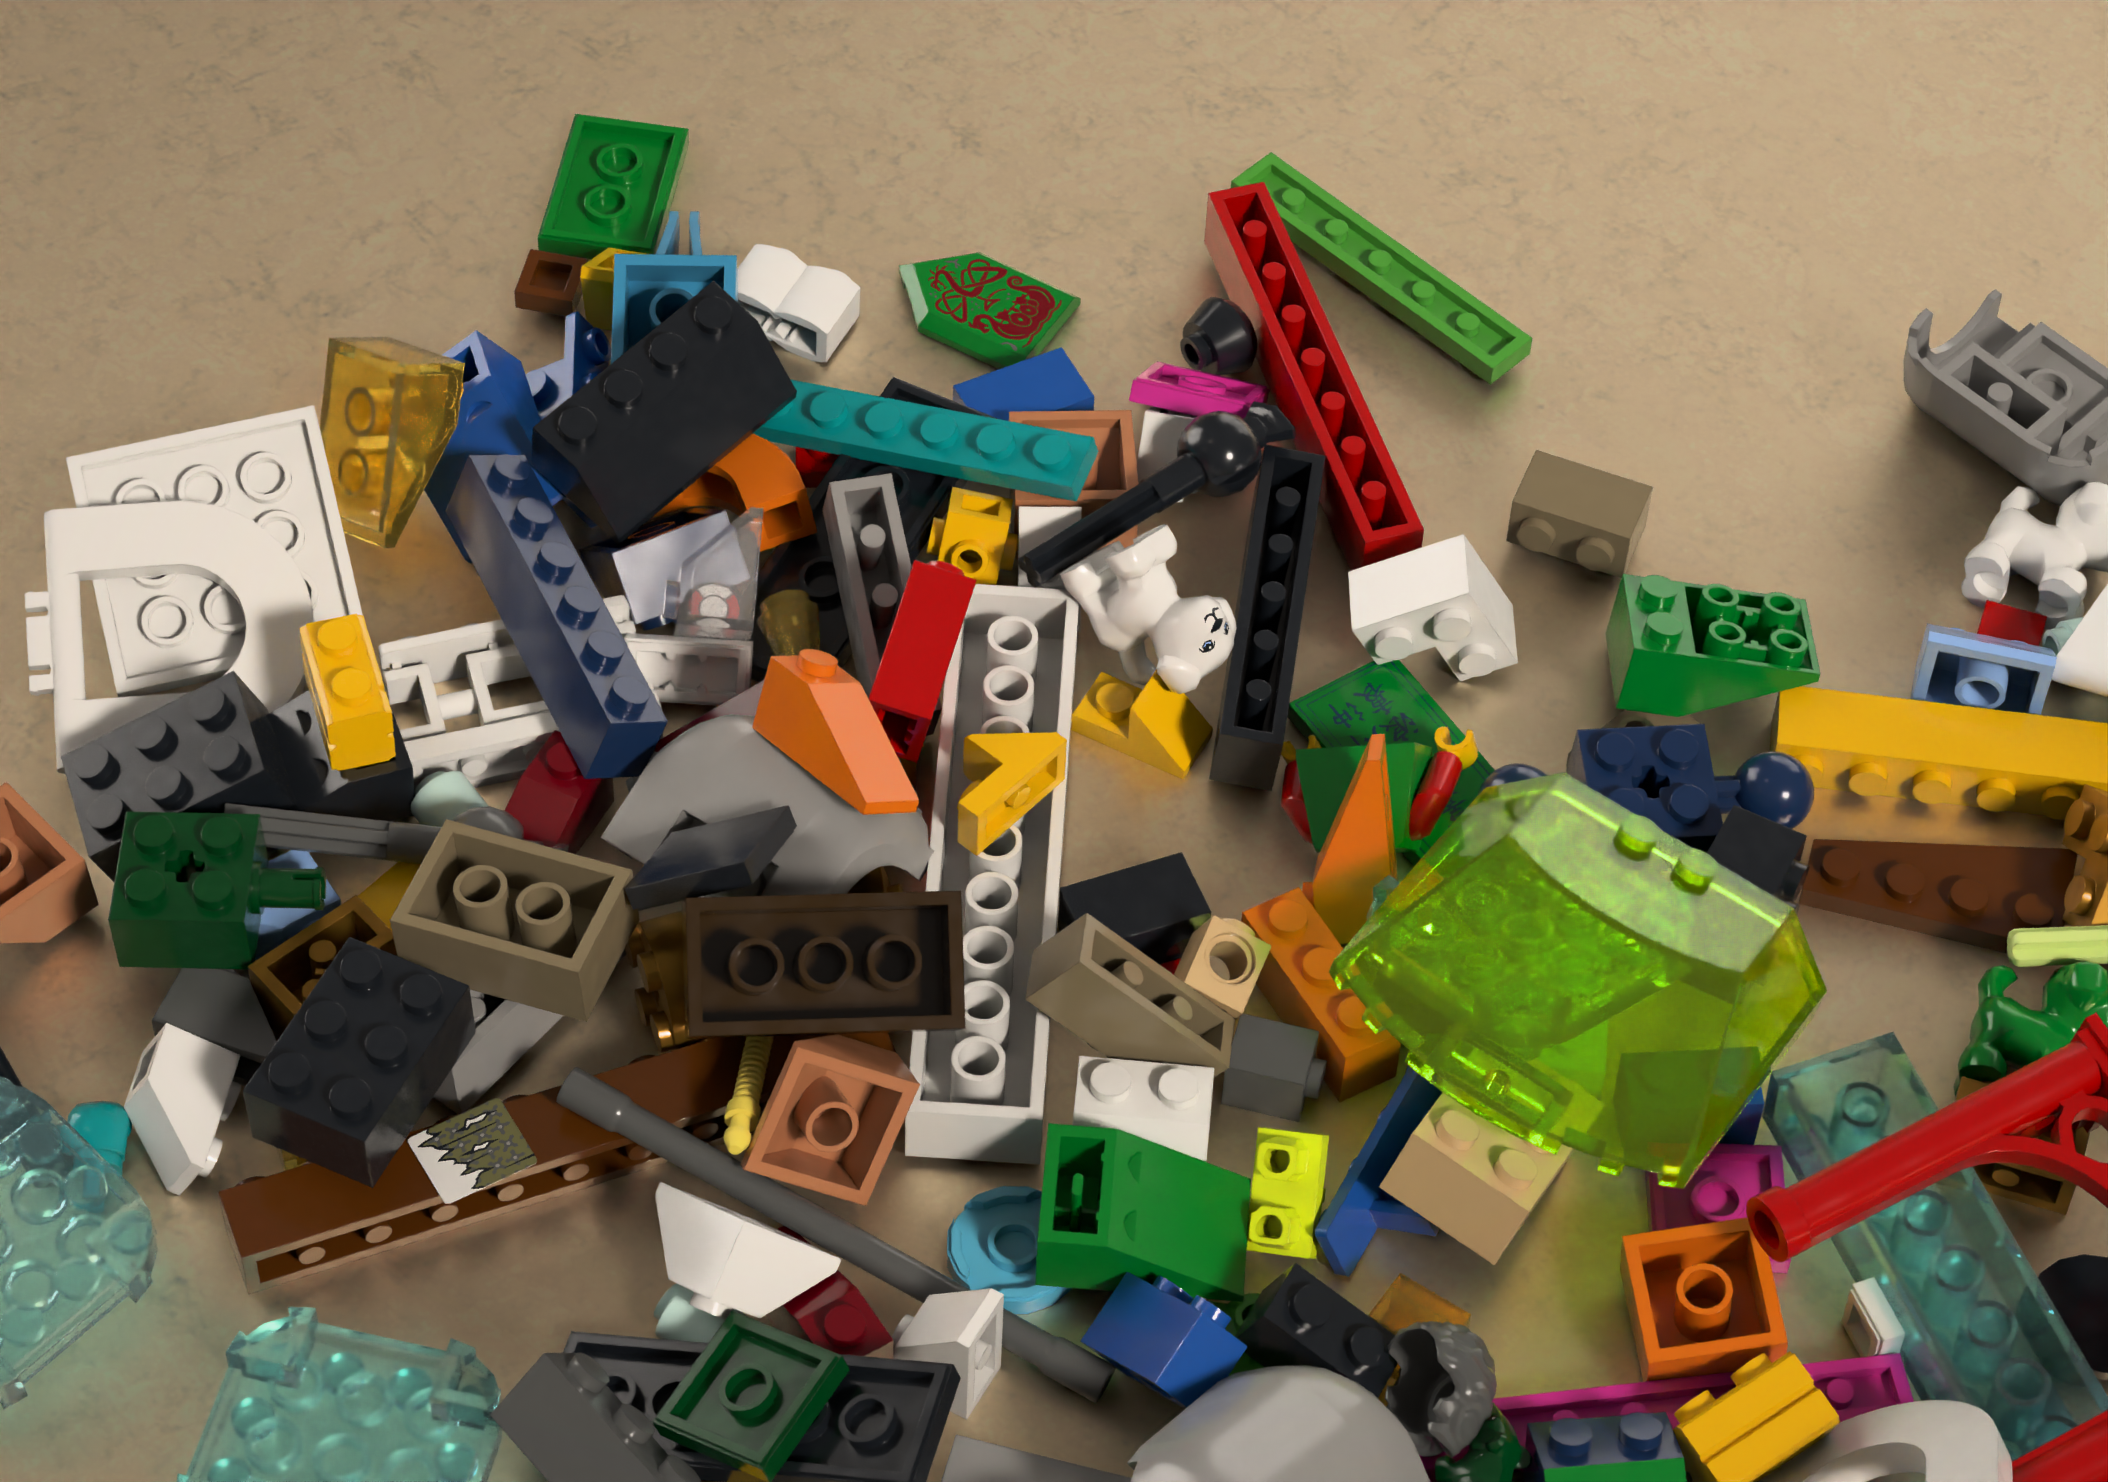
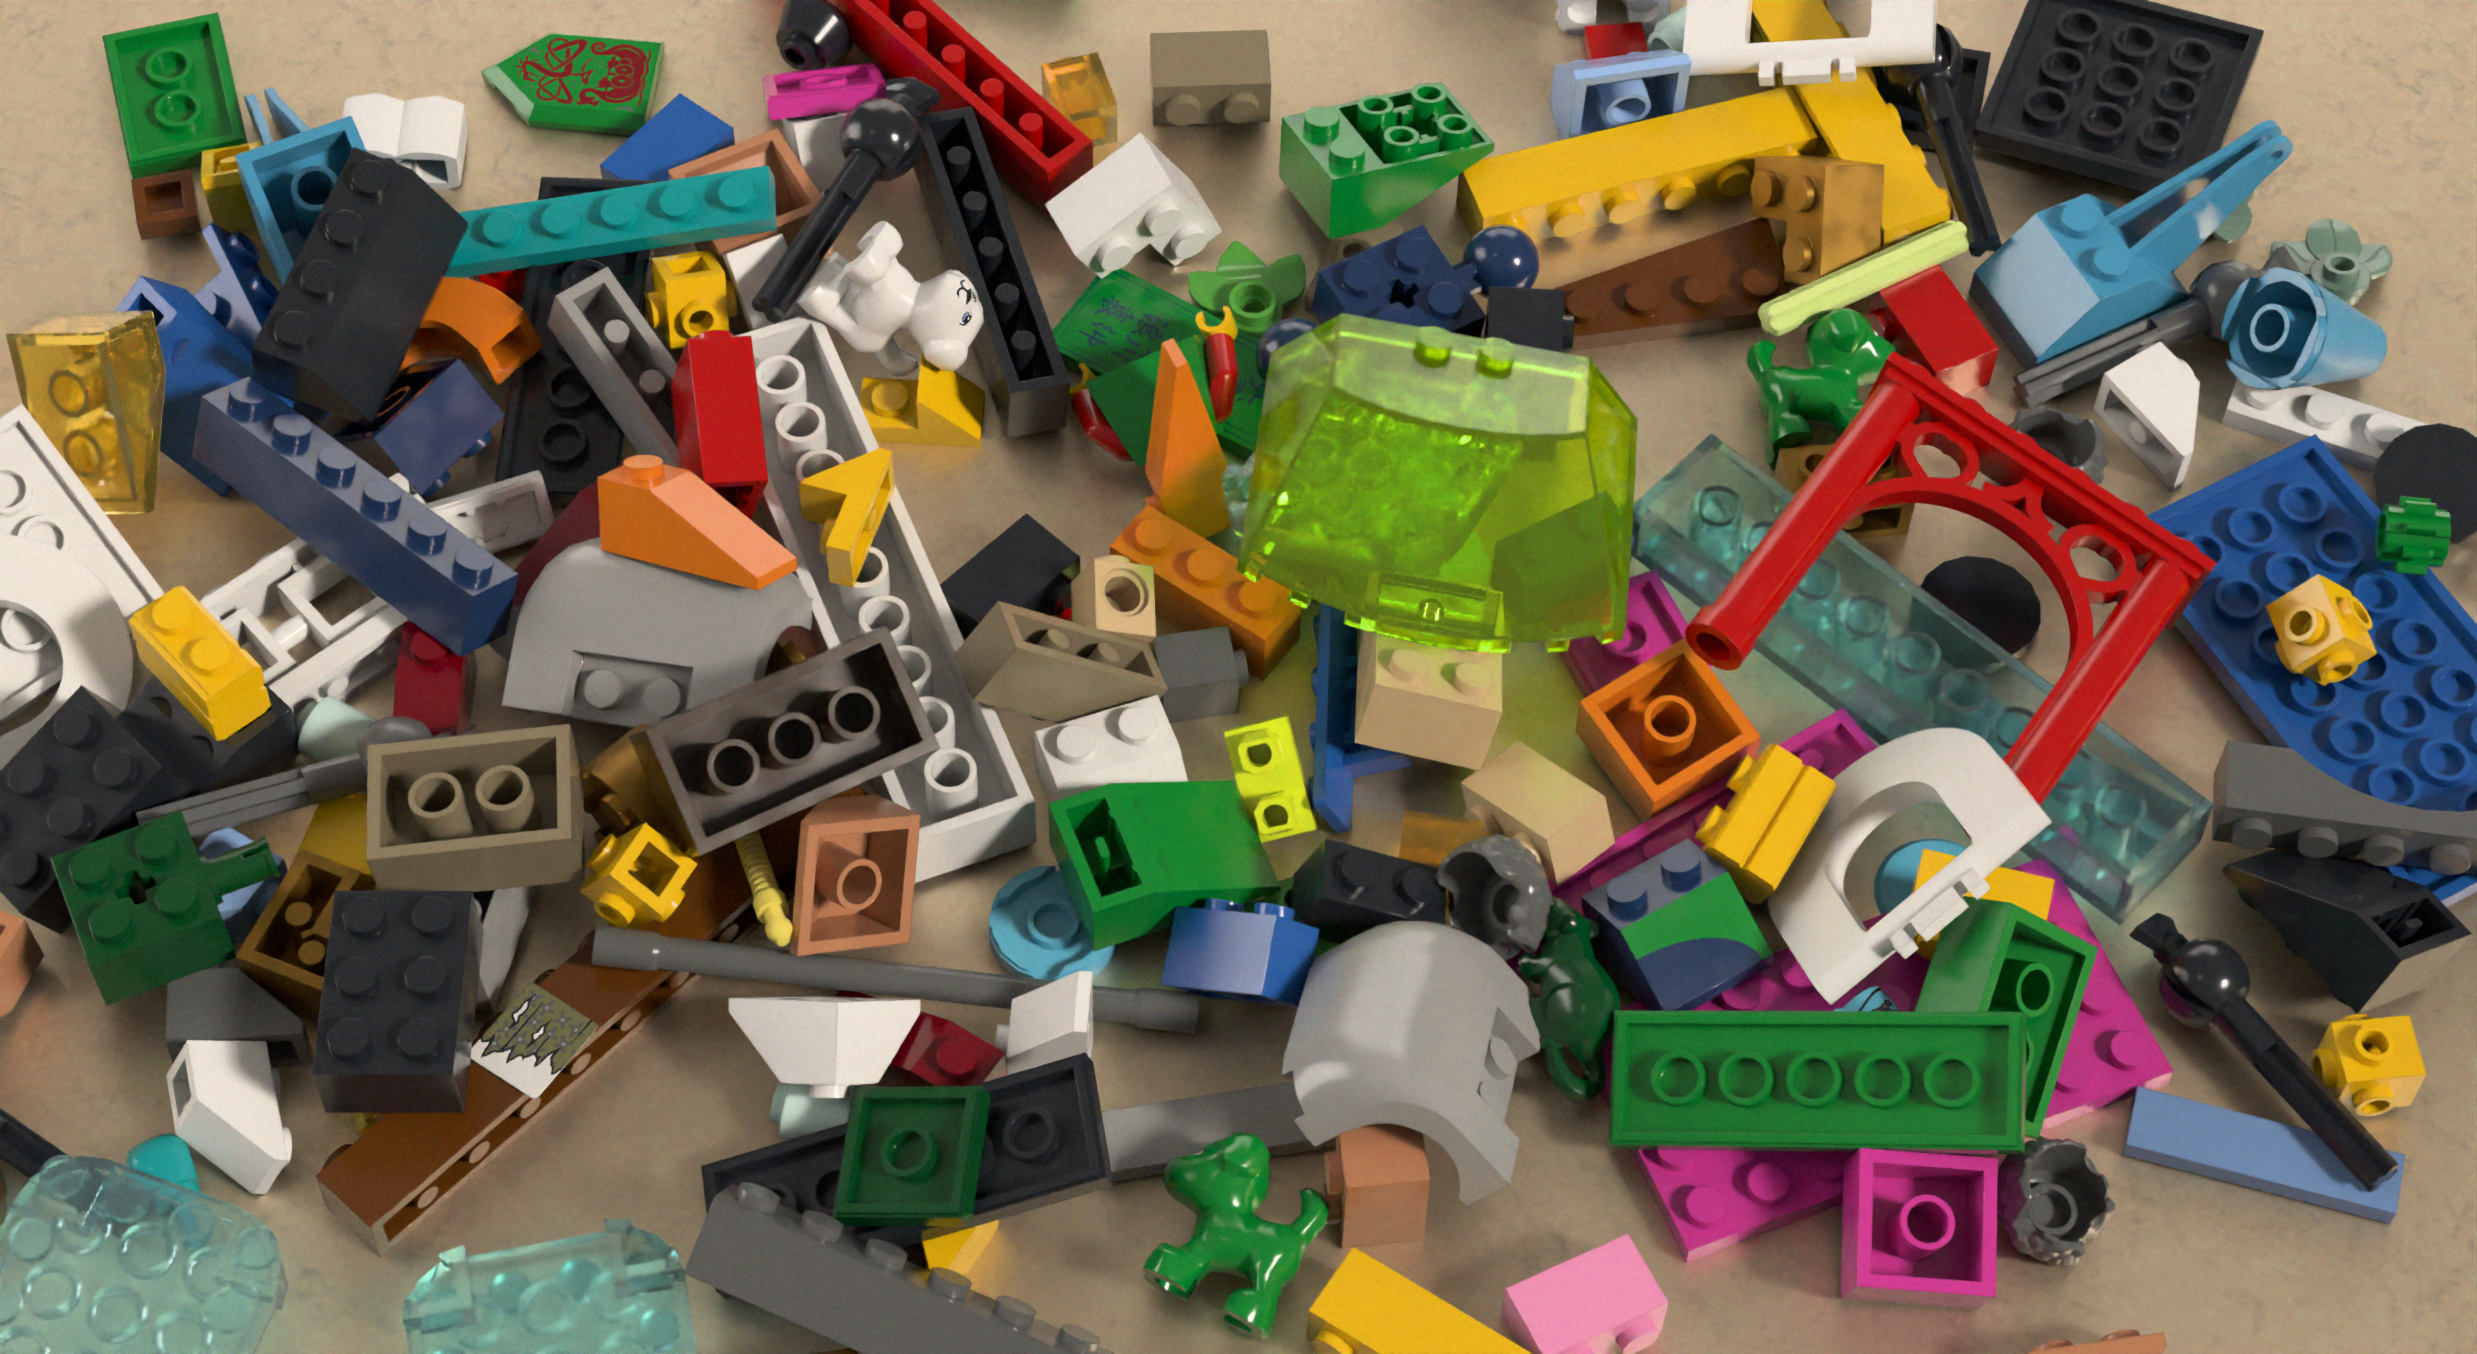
camera: 25 degrees left, 5 degrees up
black tile [625,805,797,911] -> none
clear slope [663,507,764,641] -> none
clear yellow cone [757,589,821,656] -> none
white tile [1841,1277,1905,1357] -> none
none -> yellow brick [579,822,697,929]
none -> clear yellow brick [1041,52,1117,147]
none -> bright green plate [1188,241,1306,338]
none -> tan brick [1461,740,1615,887]

